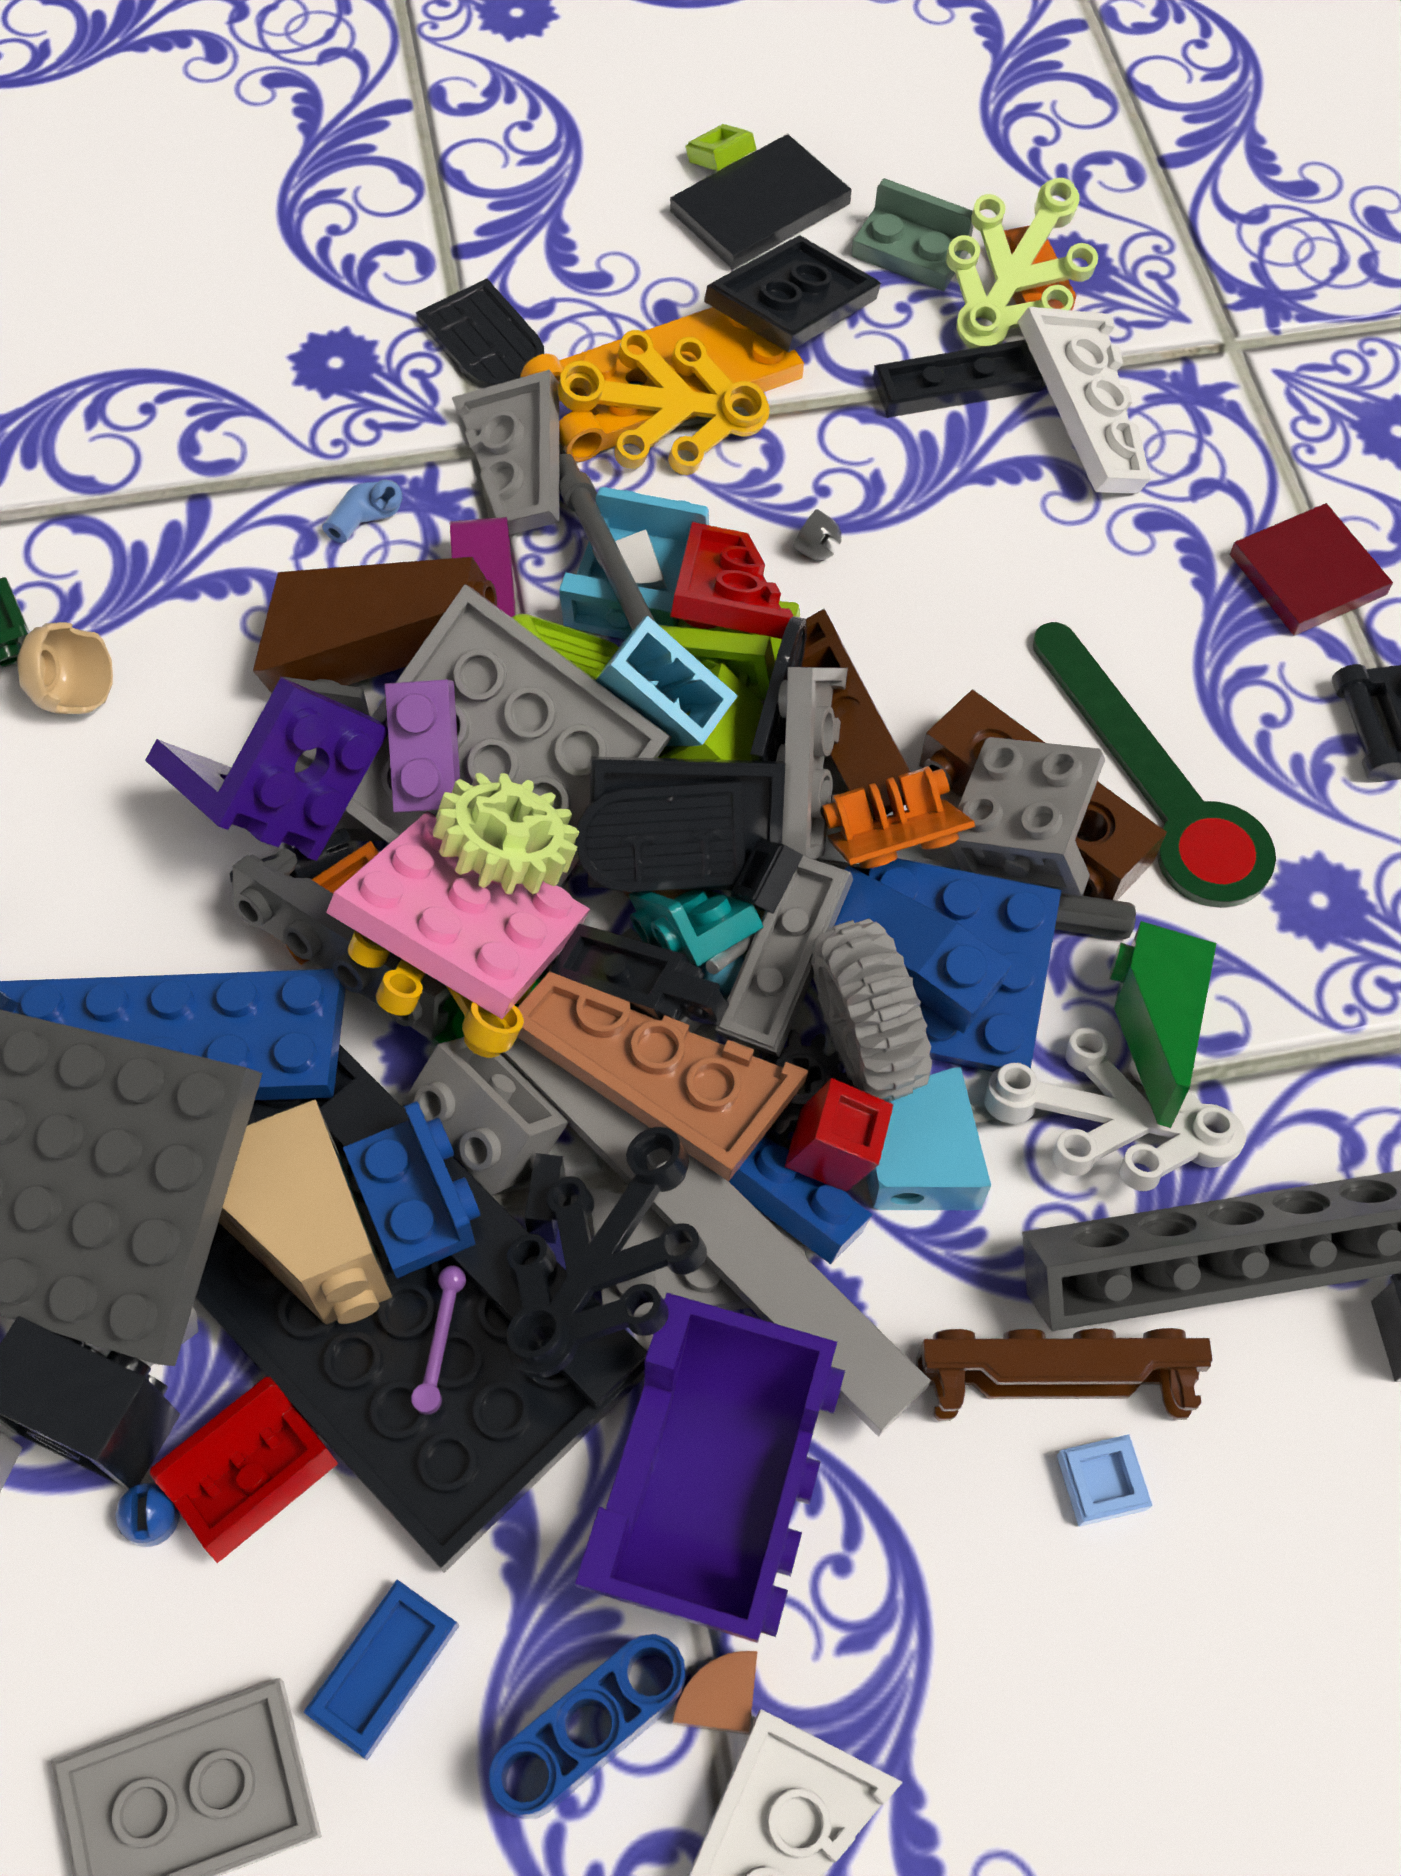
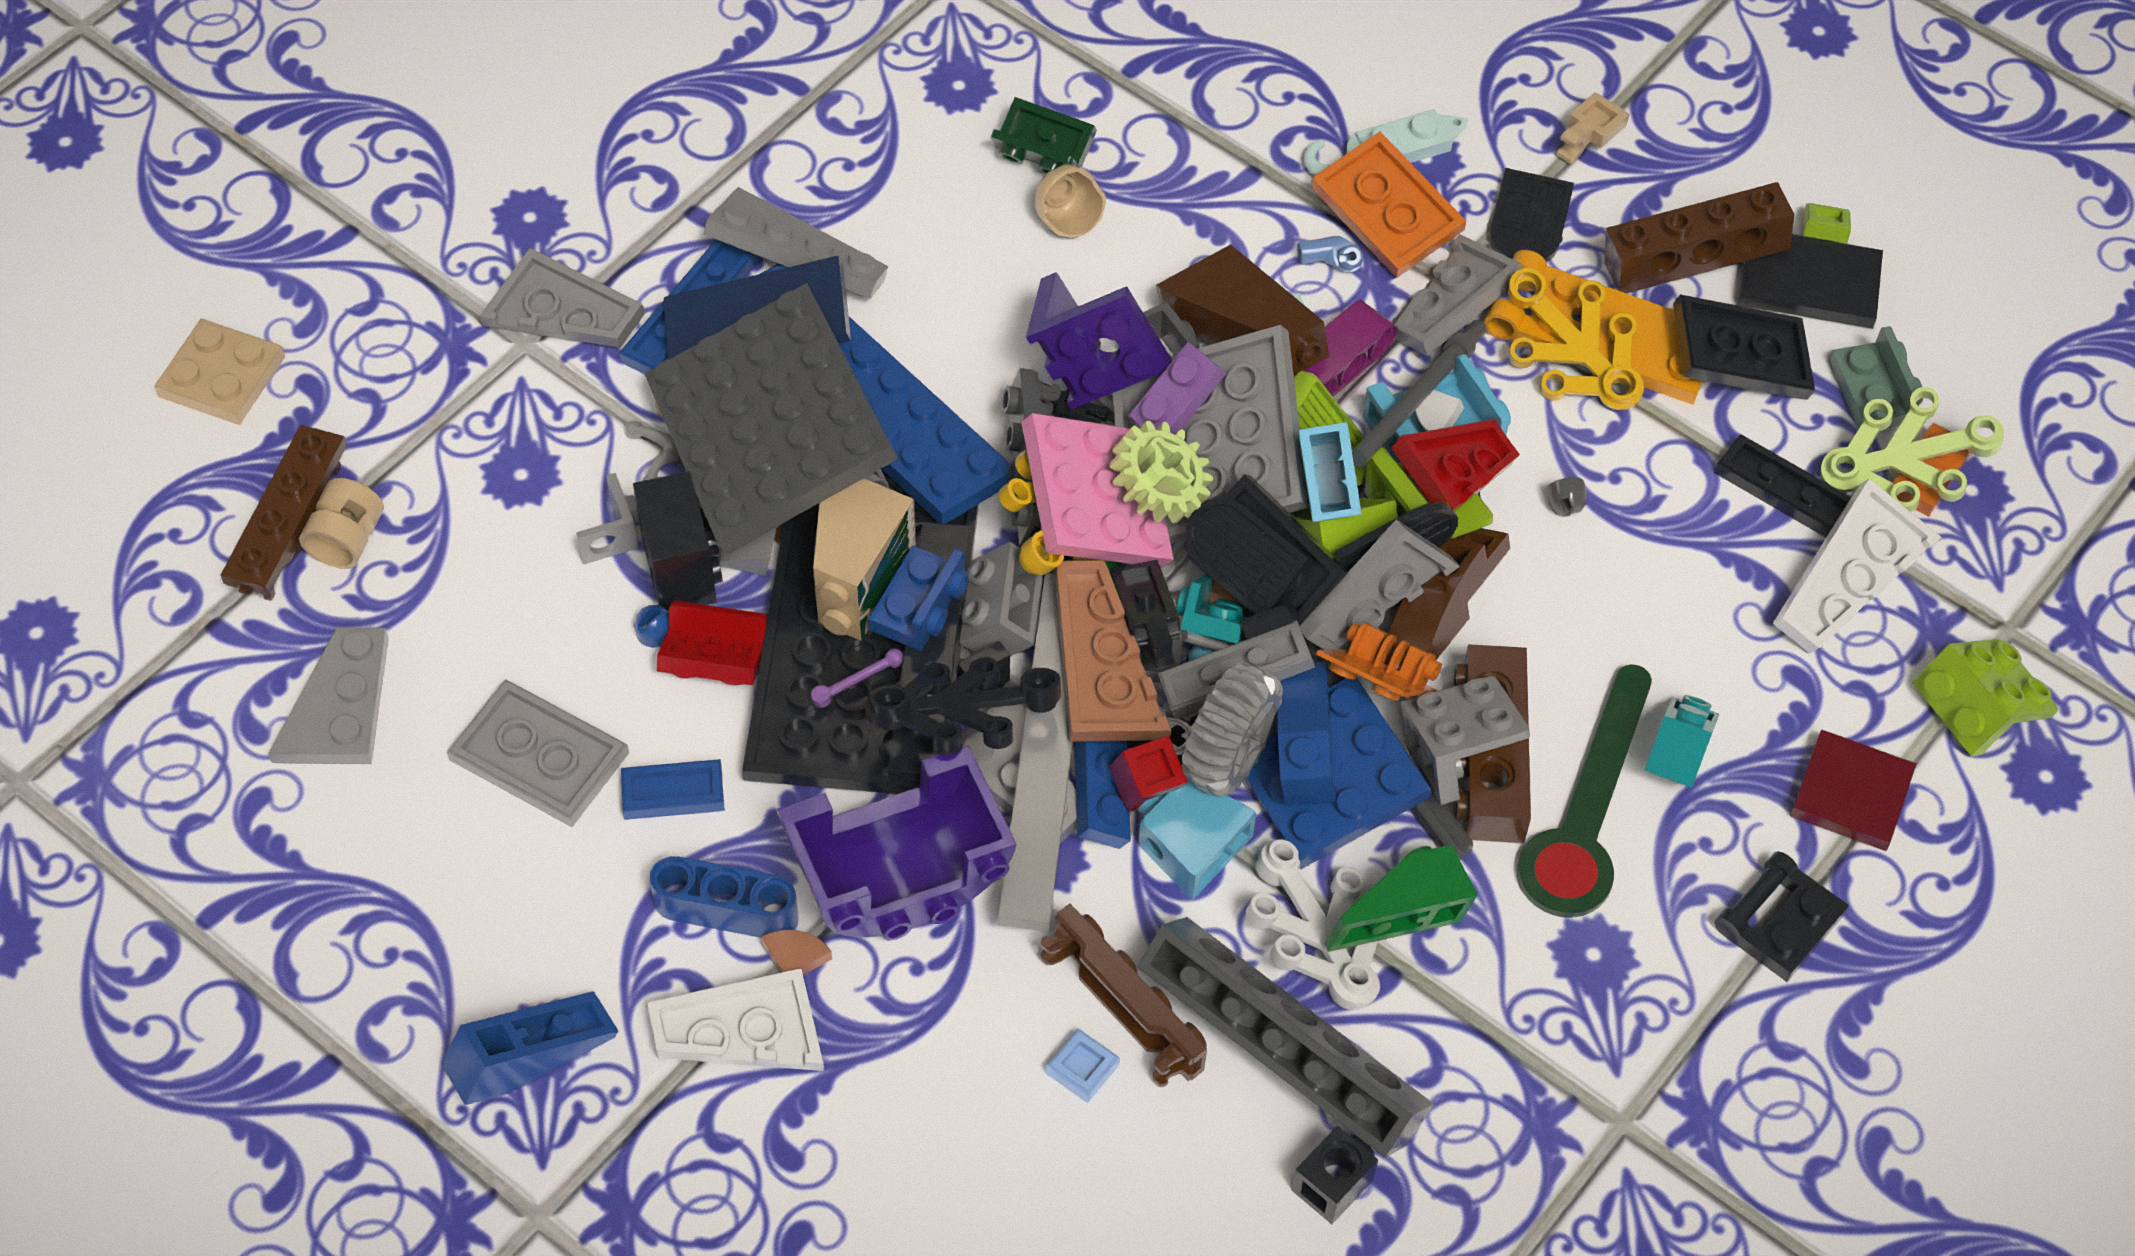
camera: 50 degrees right, 5 degrees down
none -> light aqua plate [1303,109,1469,176]
none -> orange plate [1311,131,1466,278]
none -> tan plate [1556,92,1630,164]
none -> reddish brown brick [1604,182,1794,293]
none -> teal slope [1644,695,1719,788]
none -> lime bracket [1912,639,2058,757]

